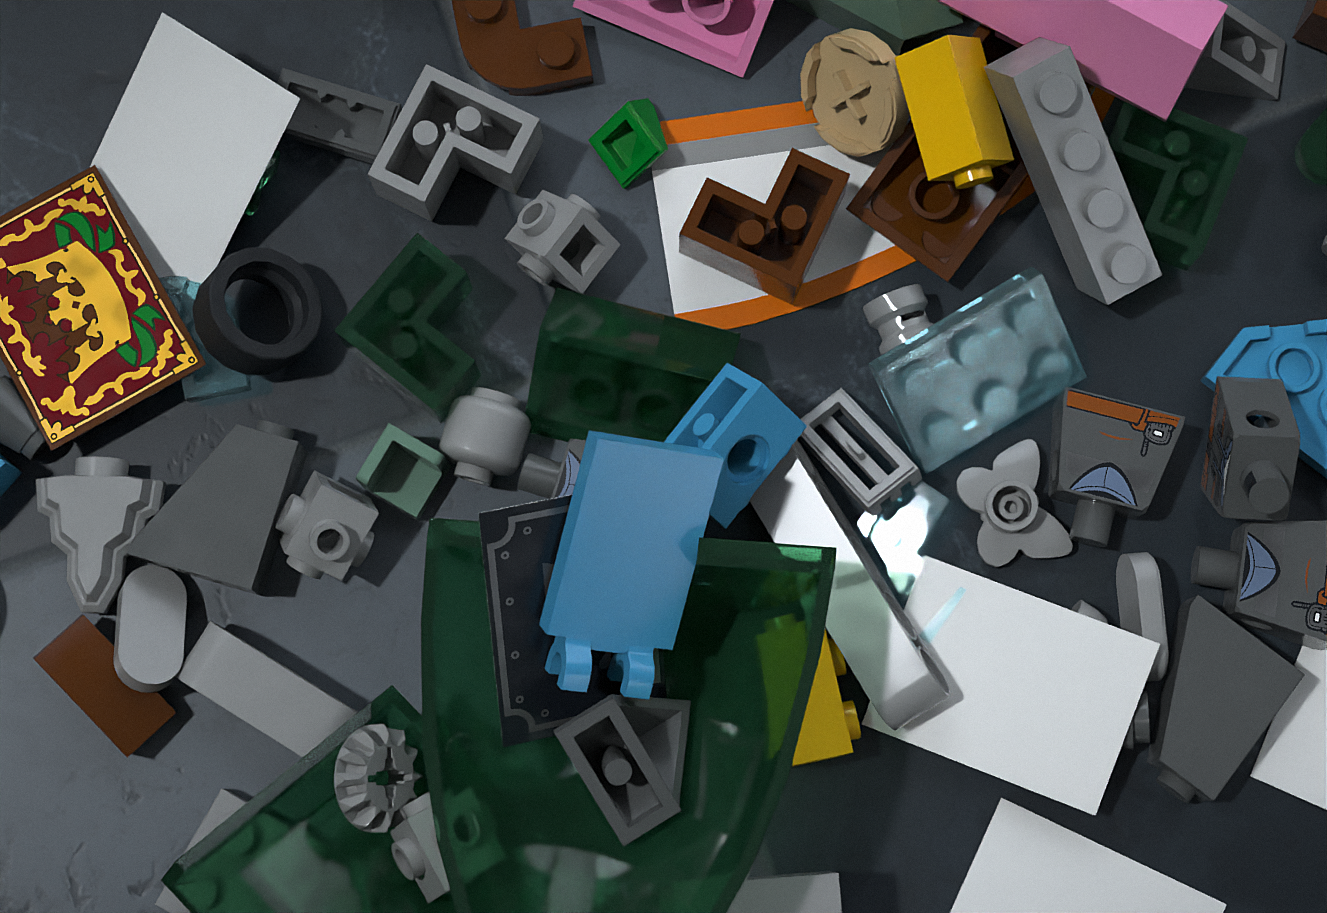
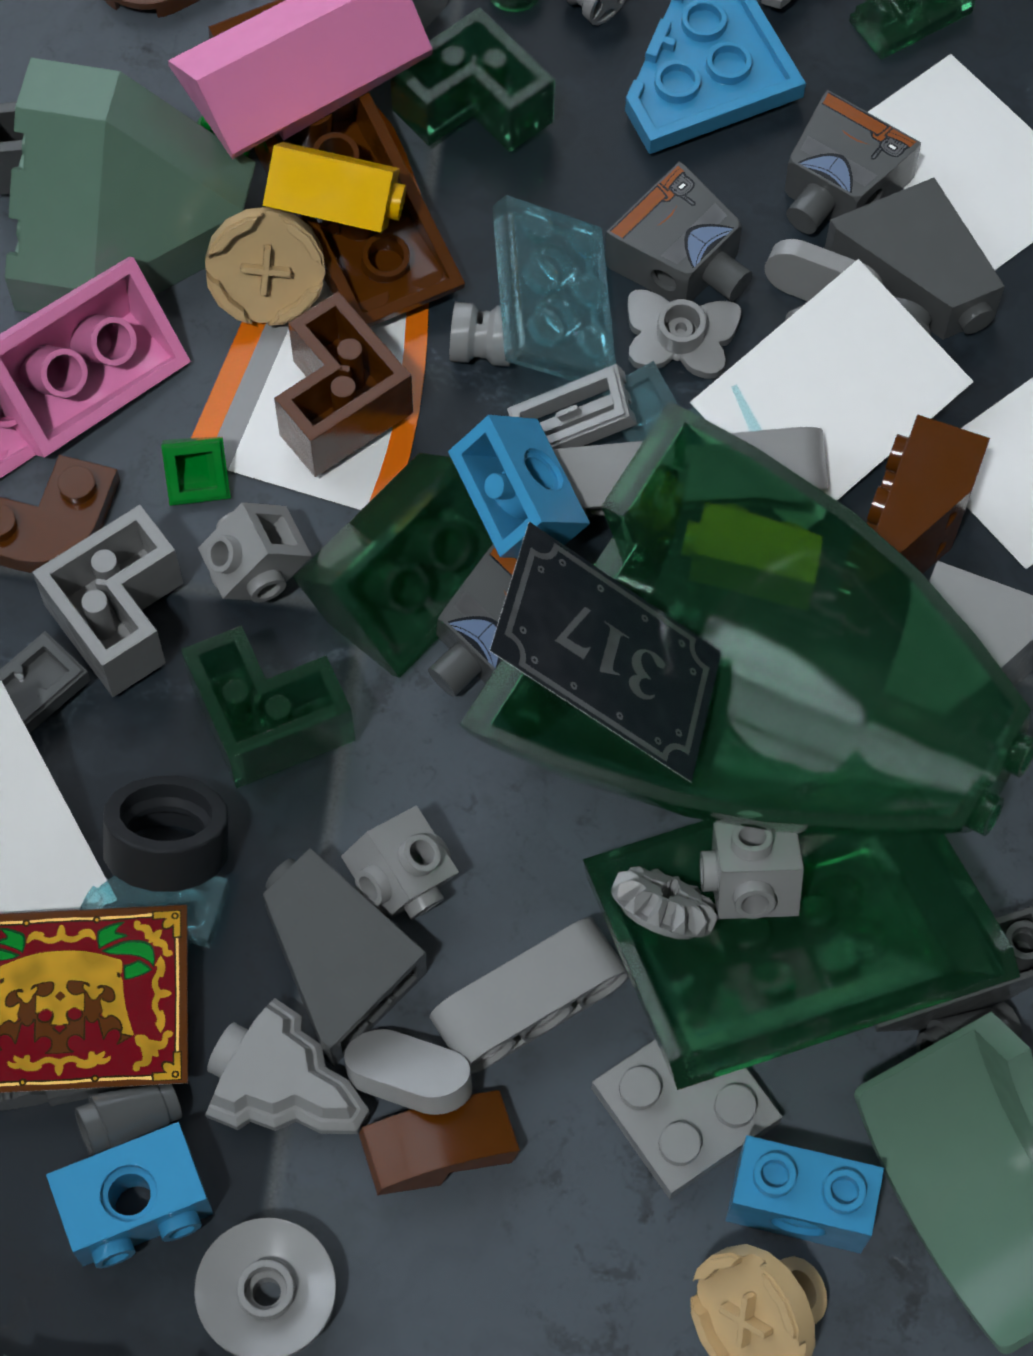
camera: 65 degrees left, 15 degrees down
sand green panel [356,423,451,521] -> none
light grey head [439,387,531,486] -> none
dark azure tile [539,430,724,700] -> none
dark grey slope [553,694,691,846] -> none
light grey brick [984,37,1162,305] -> none
dark grey torso [1200,376,1300,521] -> none
none -> reddish brown slope [839,414,990,633]

